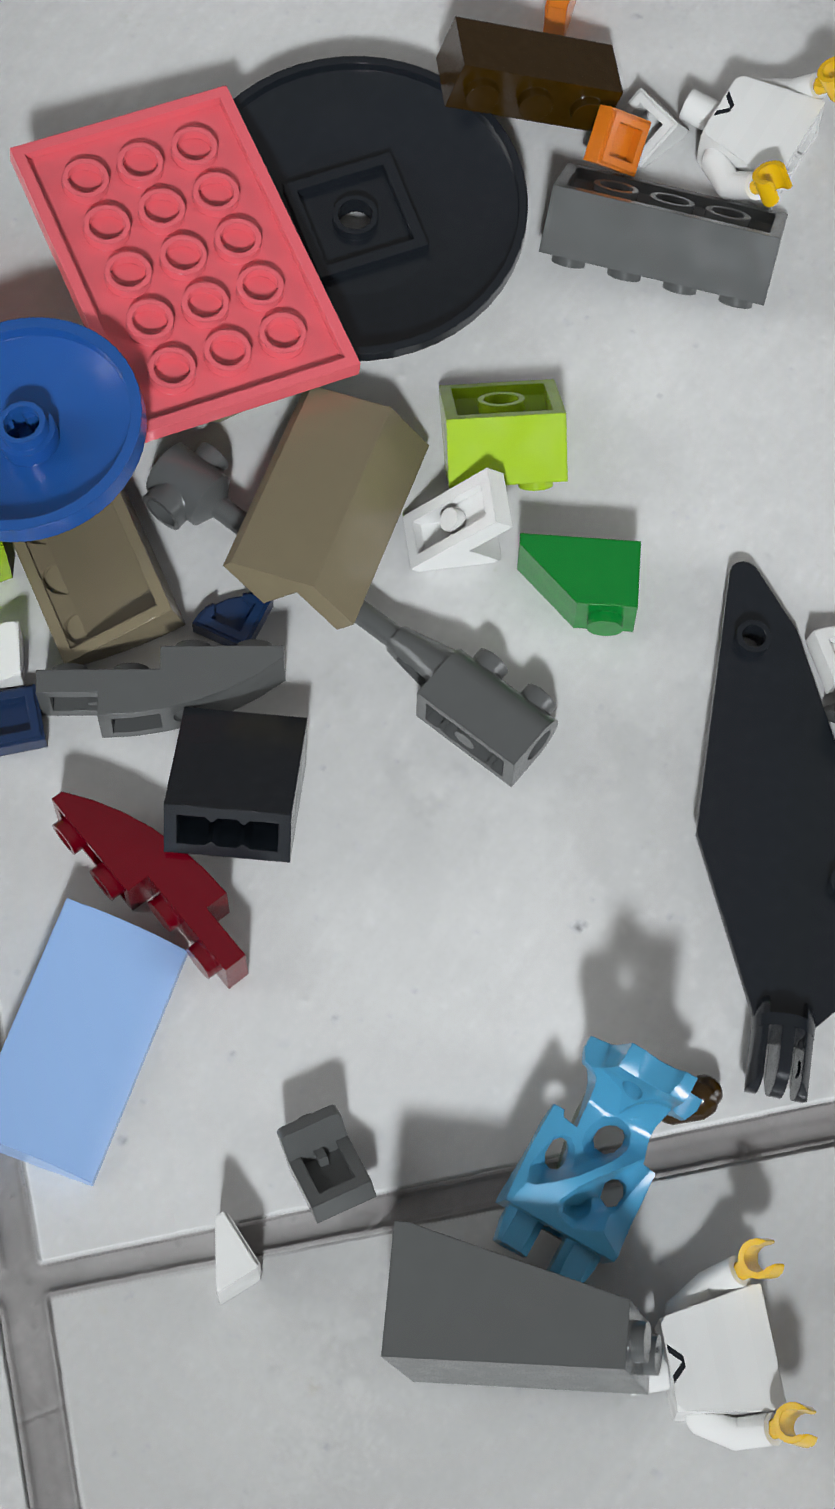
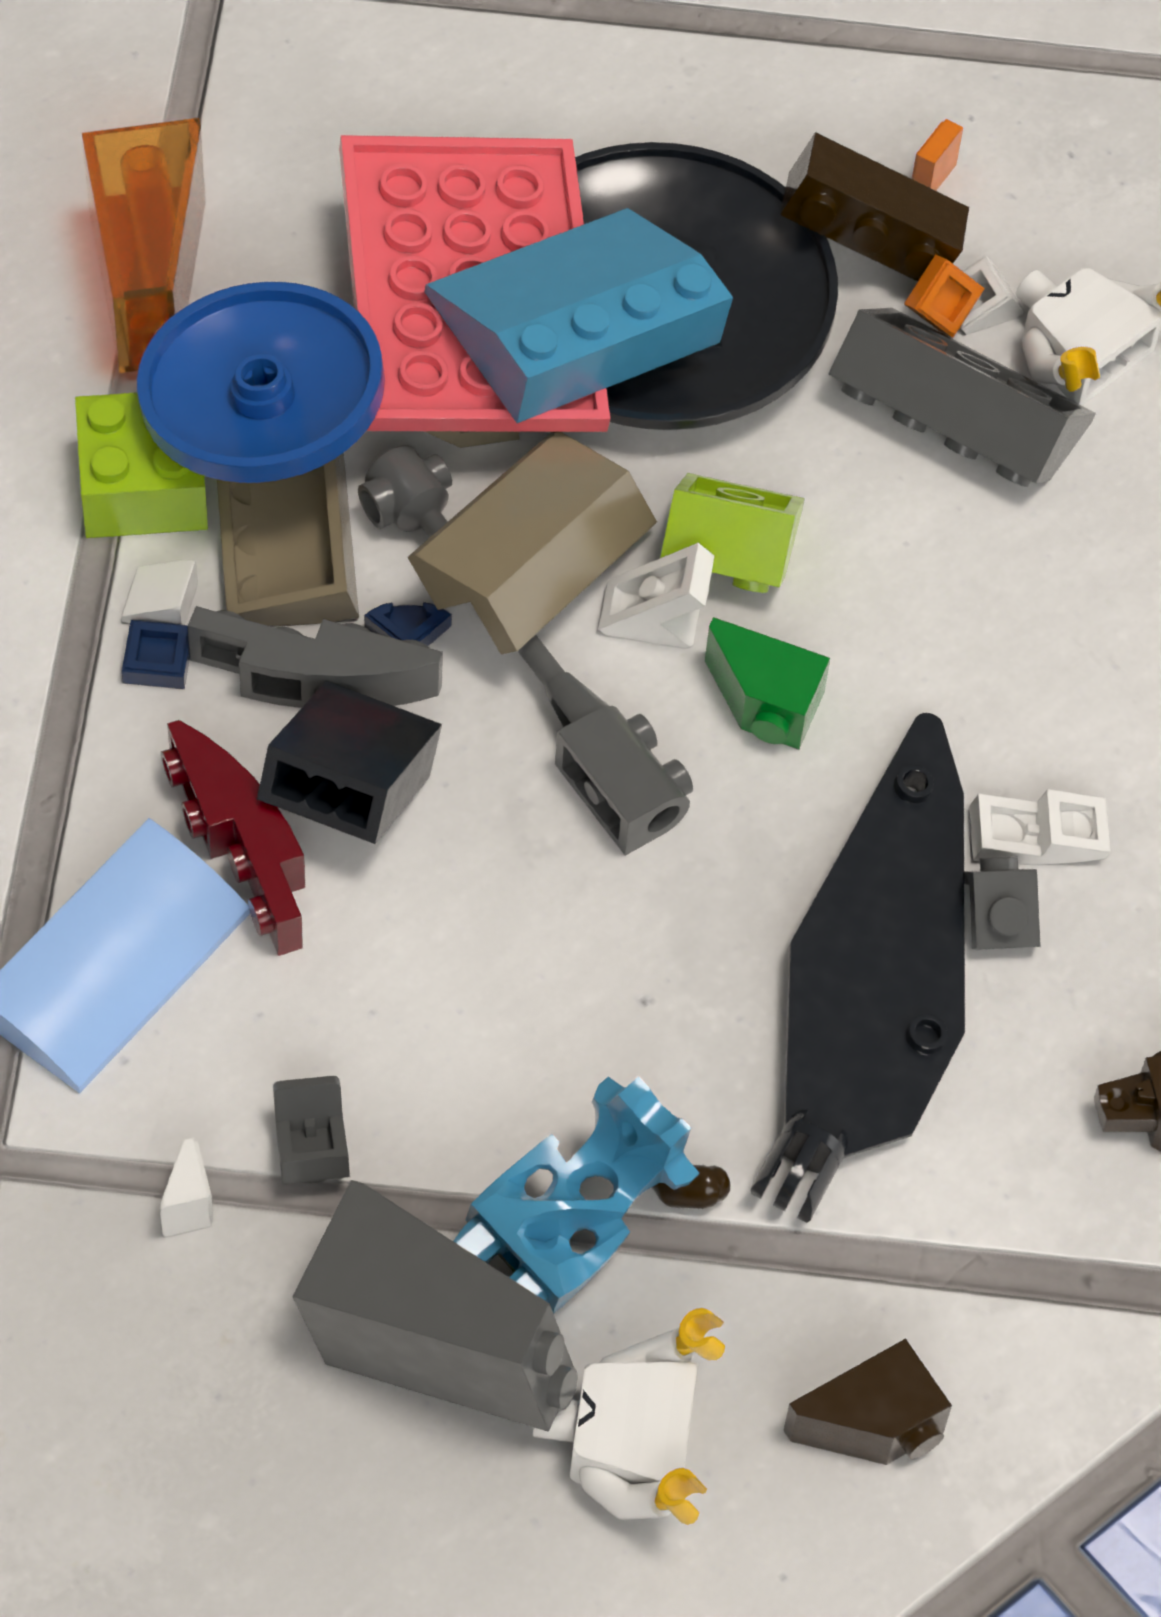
camera: 15 degrees right, 10 degrees down
none -> dark azure slope [424,208,733,423]

